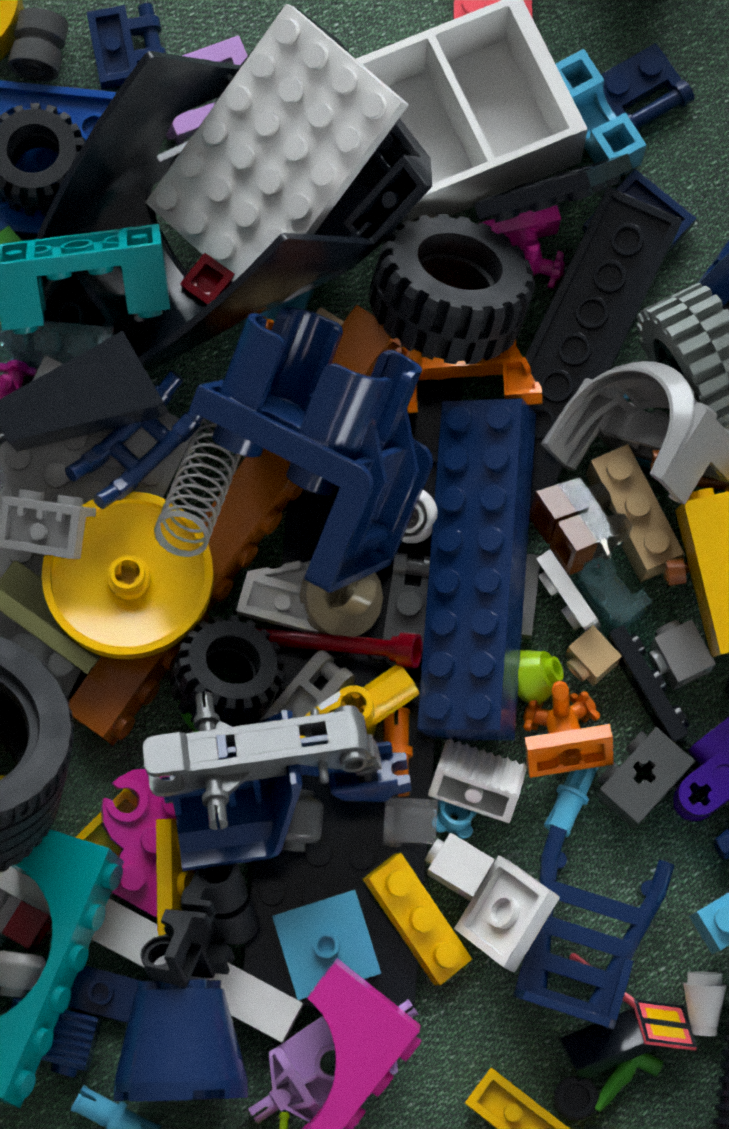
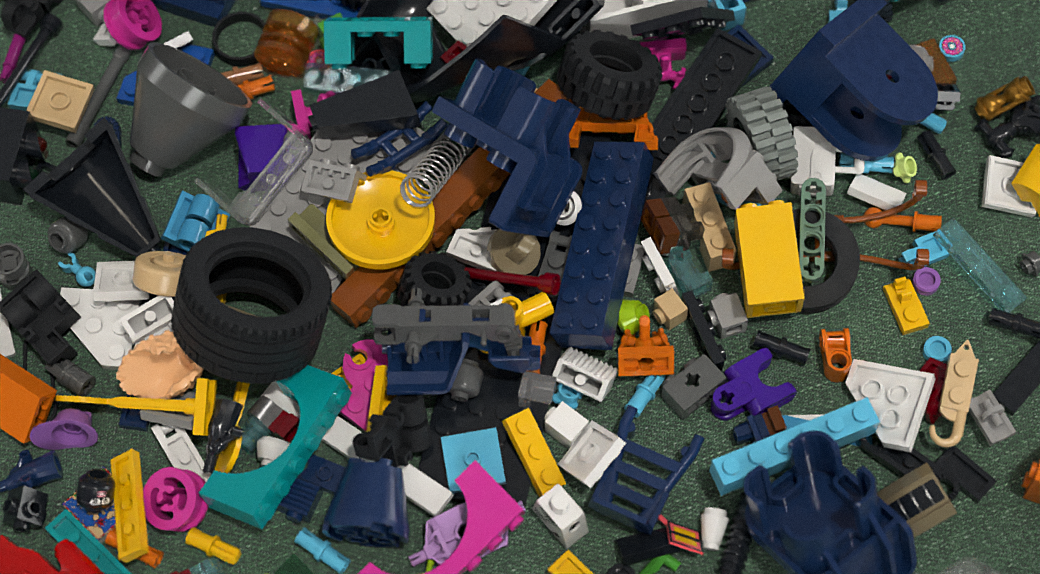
camera: 10 degrees right, 10 degrees down
none -> white torso [532,484,589,549]

